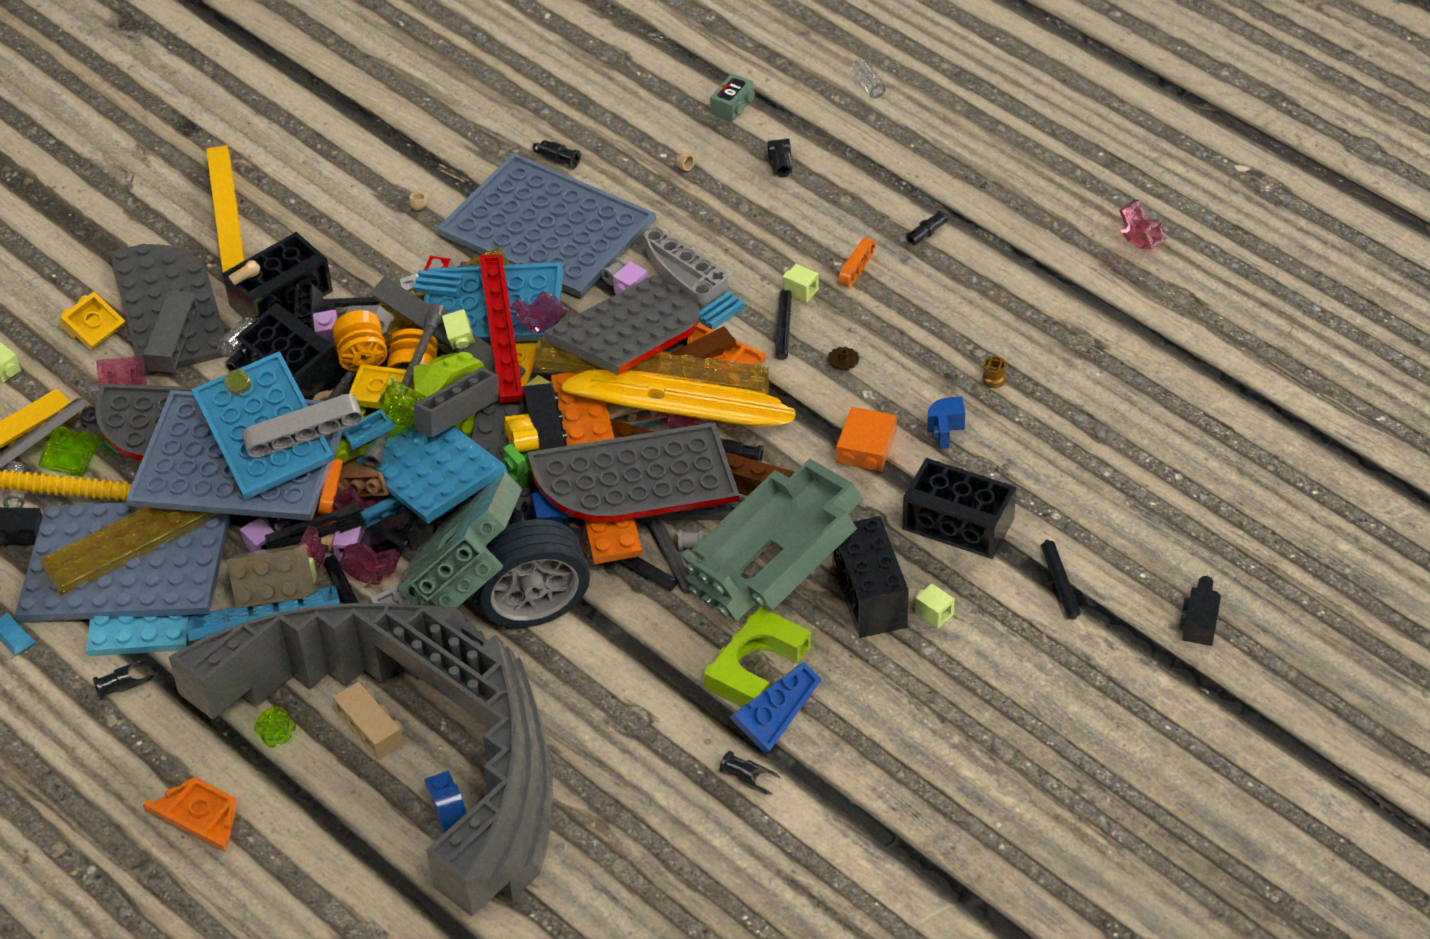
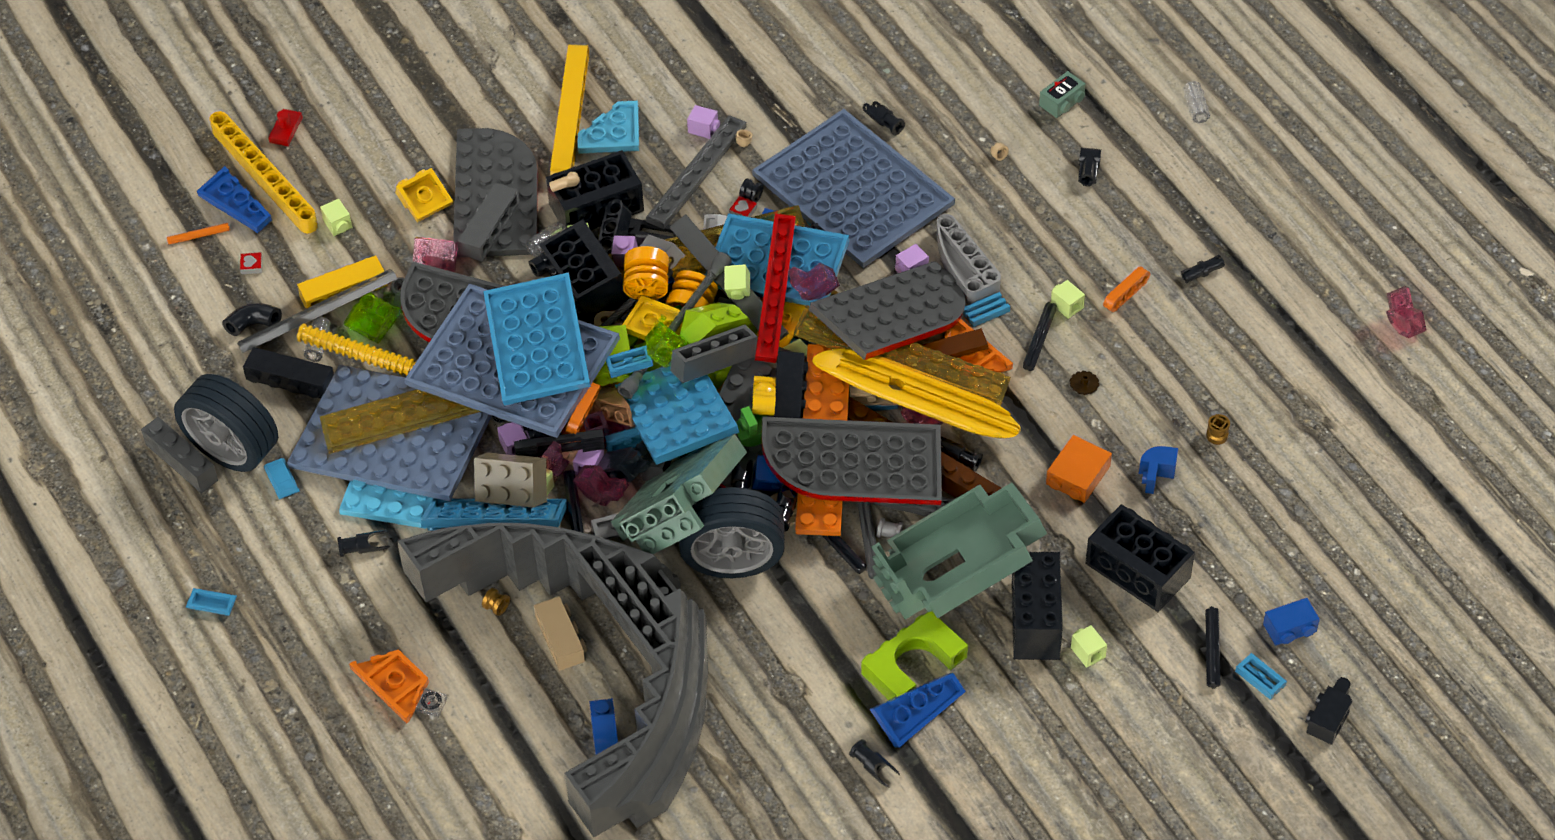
camera: 15 degrees right, 5 degrees up
clear yellow tile [224,369,250,394] -> none
light grey beam [242,394,363,458] -> none
clear neon green wheel [254,706,296,747] -> none
dark azure tile [413,270,464,297] -> none
light grey bush [601,257,628,286] -> none
none -> clear tile [416,688,448,717]
none -> pearl gold wheel [482,587,510,616]
none -> medium azure plate [578,101,639,154]
none -> dark grey tile [646,115,747,229]
none -> lavender brick [687,105,720,139]
none -> black wheel [739,178,764,203]
none -> dark azure tile [1235,653,1287,700]
none -> blue brick [1263,598,1320,646]

